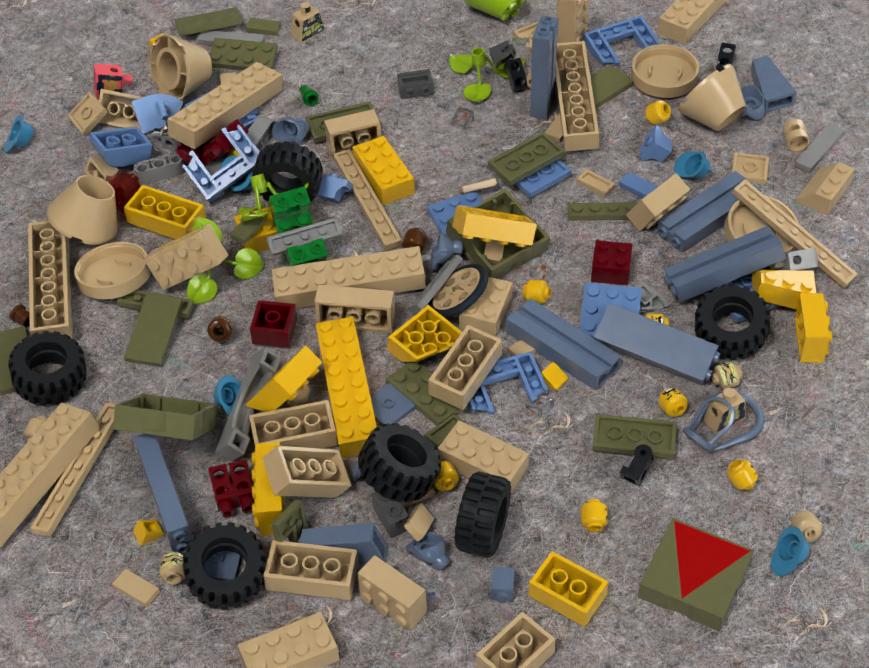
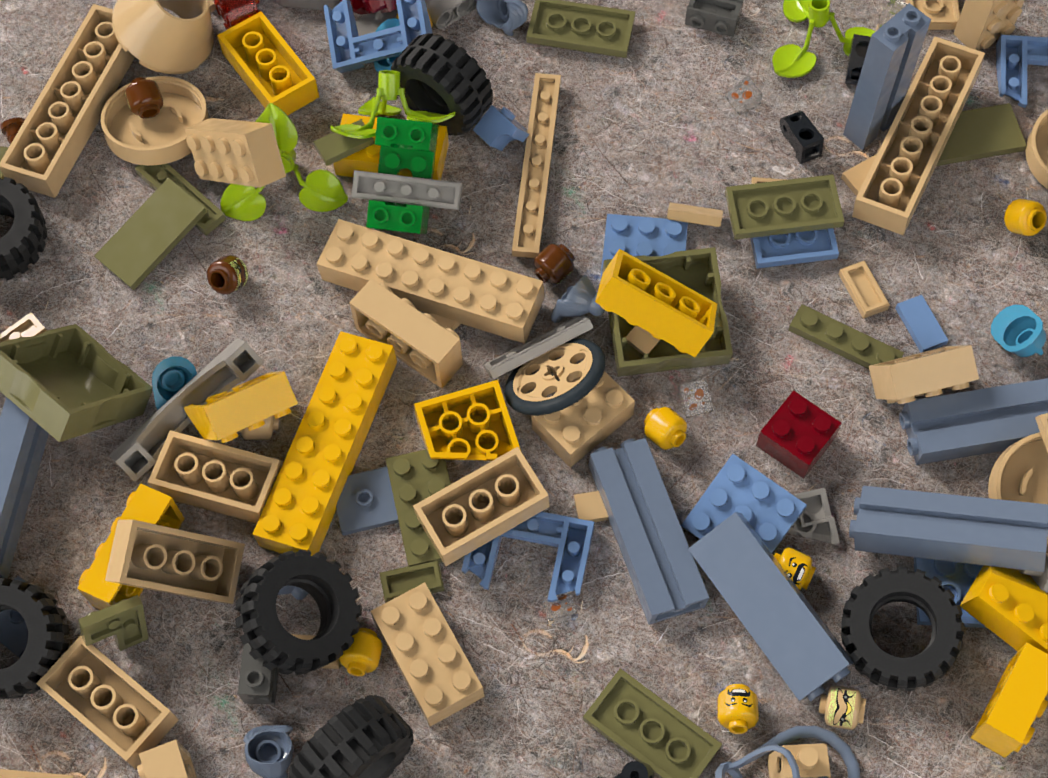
camera: 30 degrees right, 15 degrees up
dark red hips [208,459,254,518] -> none
dark red brick [250,300,297,348] -> none
sand blue slope [298,523,388,564] -> none
tan brick [324,109,381,160] -> none
yellow brick [352,136,415,205] -> none
tan tile [404,503,435,542] -> none
dark grey hinge [489,40,516,68] -> none
yellow slope [541,362,568,391] -> none
medium blue brick [639,125,672,162] -> none
none -> reddish brown head [125,77,163,119]
none -> black leg [780,111,824,164]

